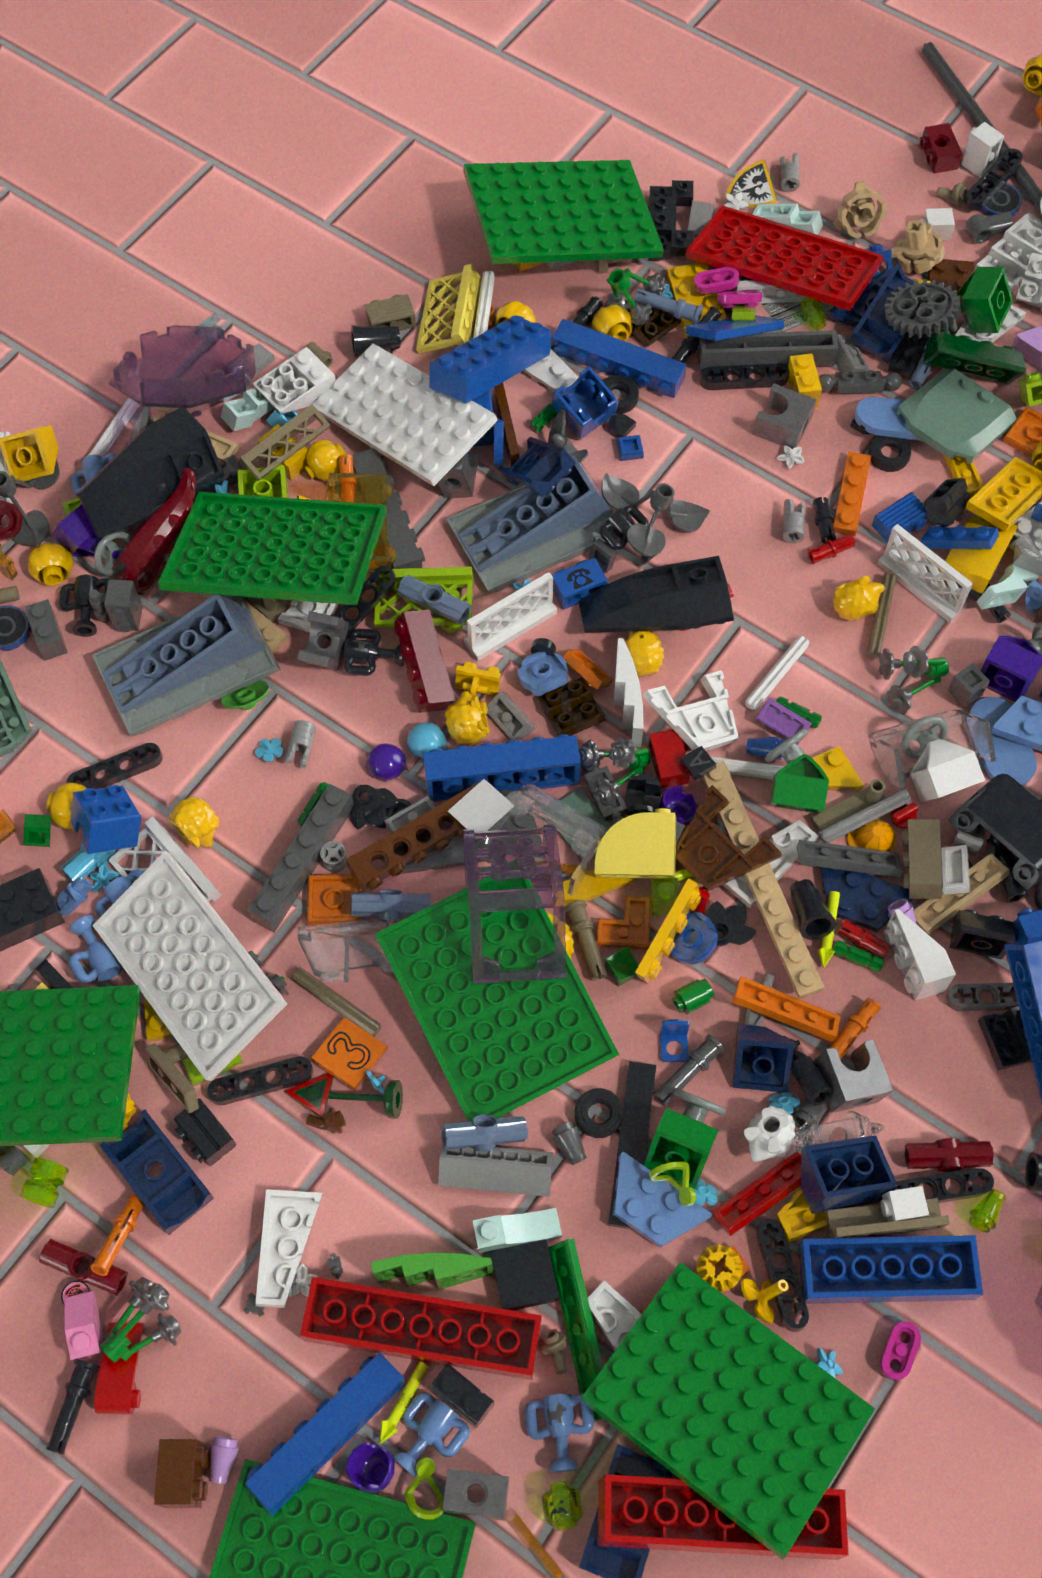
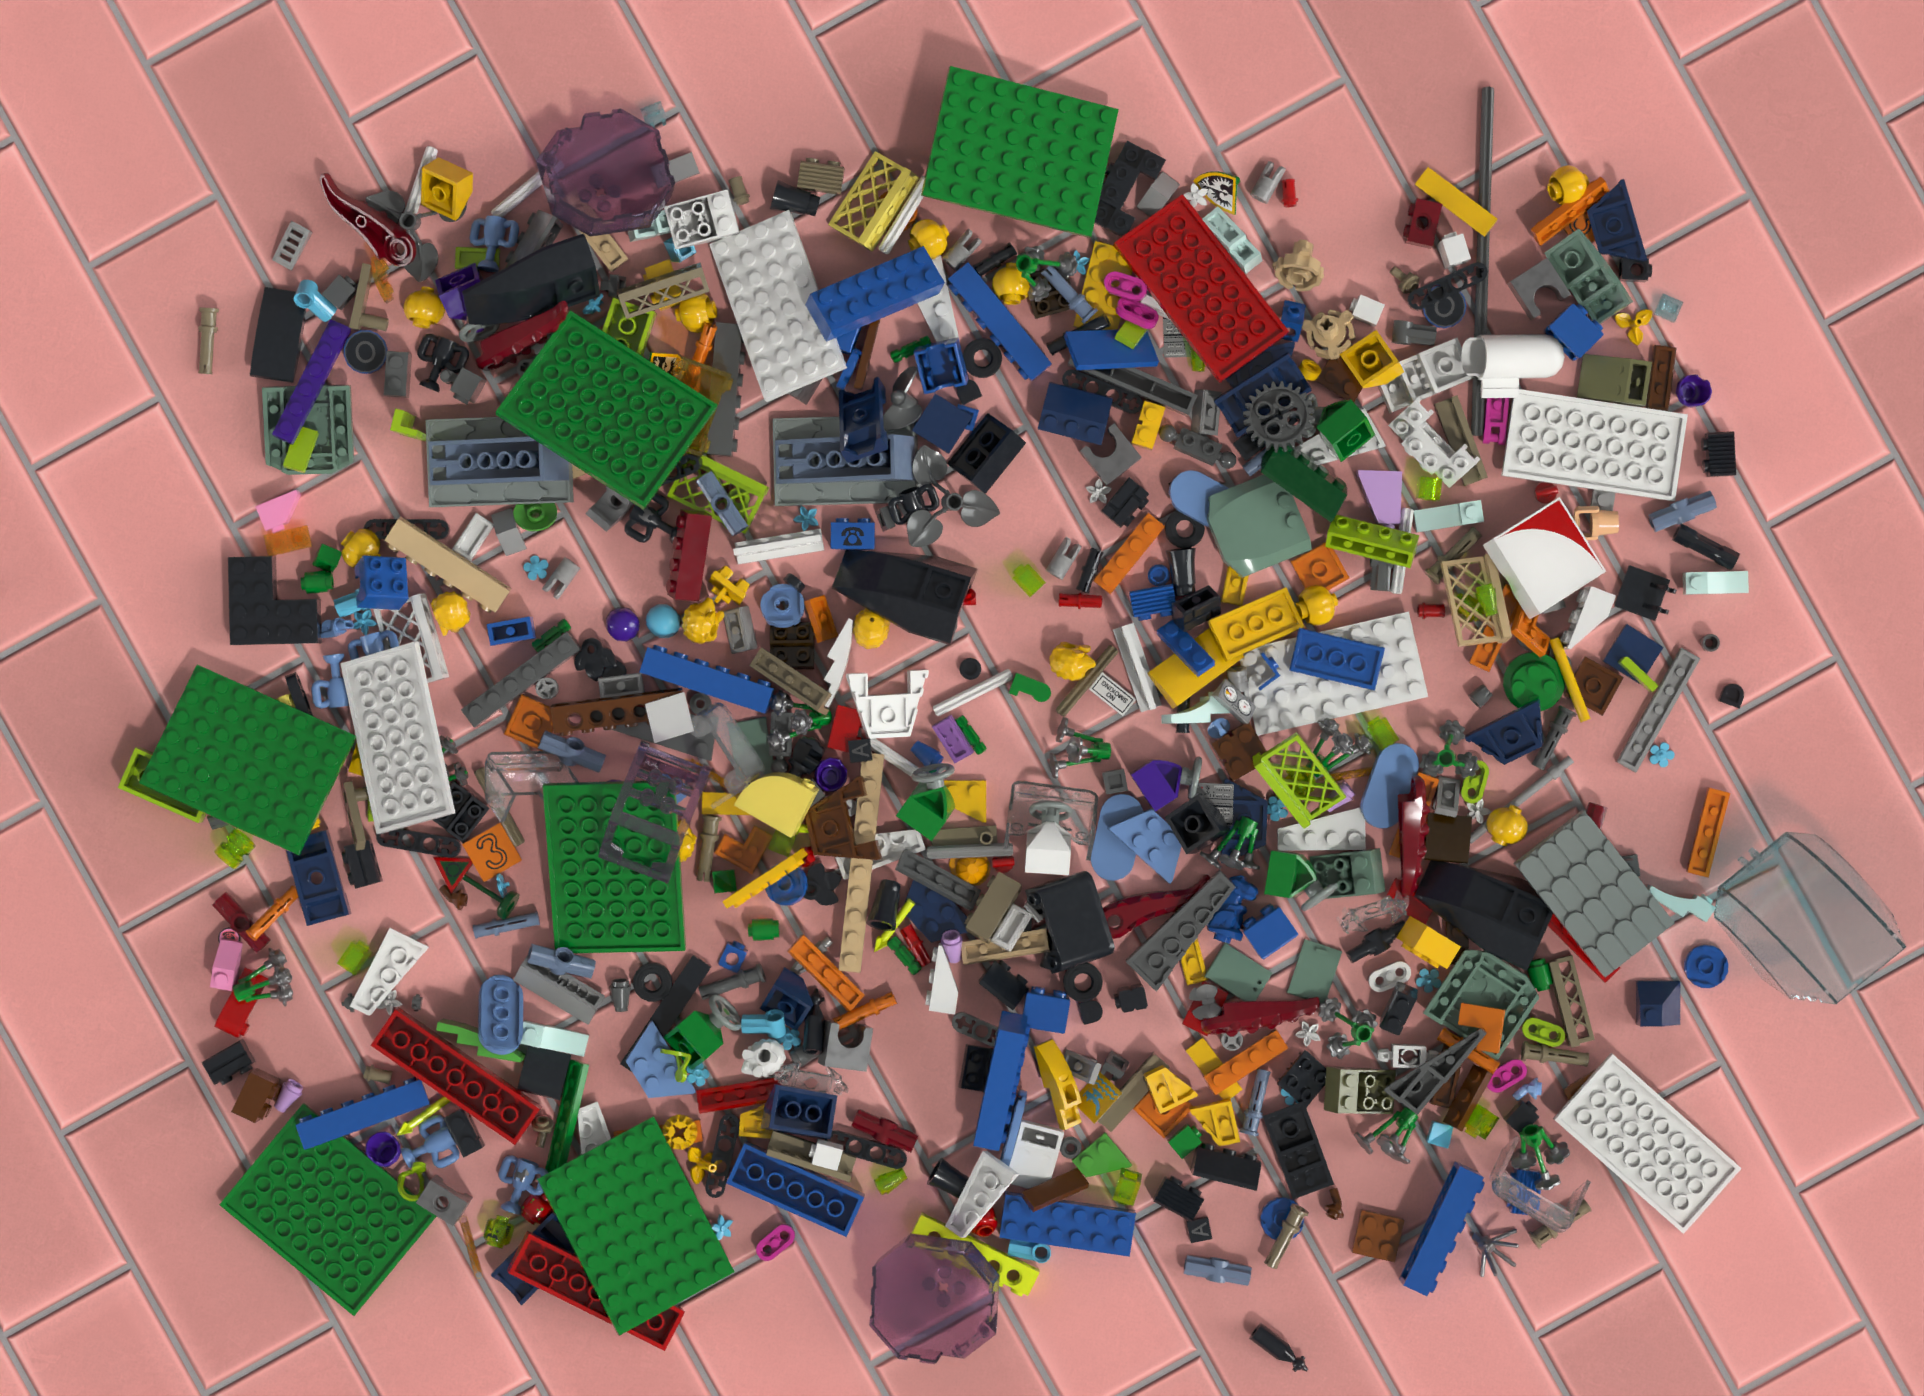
camera: 25 degrees right, 25 degrees up
black pin [46,1359,100,1455] -> none
none -> black brick [202,1039,256,1086]
none -> green brick [301,570,334,594]
none -> clear neon green brick [337,940,373,975]
none -> dark tan pin [364,1064,392,1085]
none -> tan brick [384,517,512,613]
none -> lime fence [390,408,427,441]
none -> black slope [433,780,490,843]
none -> white tile [452,513,494,561]
none -> sand blue pin [473,911,540,939]
none -> medium blue tile [478,975,523,1055]
none -> blue brick [487,616,536,646]
none -> light grey slope [491,508,527,556]
none -> red head [521,1192,553,1225]
none -> medium azure piece [741,1009,786,1039]
none -> dark tan fence [749,647,832,715]
none -> dark blue tile [912,394,972,454]
none -> light grey hinge [942,228,982,271]
none -> black slope [947,413,1026,494]
none -> black tile [960,658,981,680]
none -> green leg [1008,673,1051,702]
none -> clear neon green brick [1012,564,1046,598]
none -> dark blue slope [1038,382,1113,445]
none -> white tile [1089,672,1136,716]
none -> black brick [1101,478,1149,528]
none -> blue plate [1148,564,1170,586]
none -> black plant [1166,548,1196,596]
none -> red pin [1281,179,1298,207]
none -> yellow slope [1340,330,1404,388]
none -> yellow tile [1415,167,1498,237]

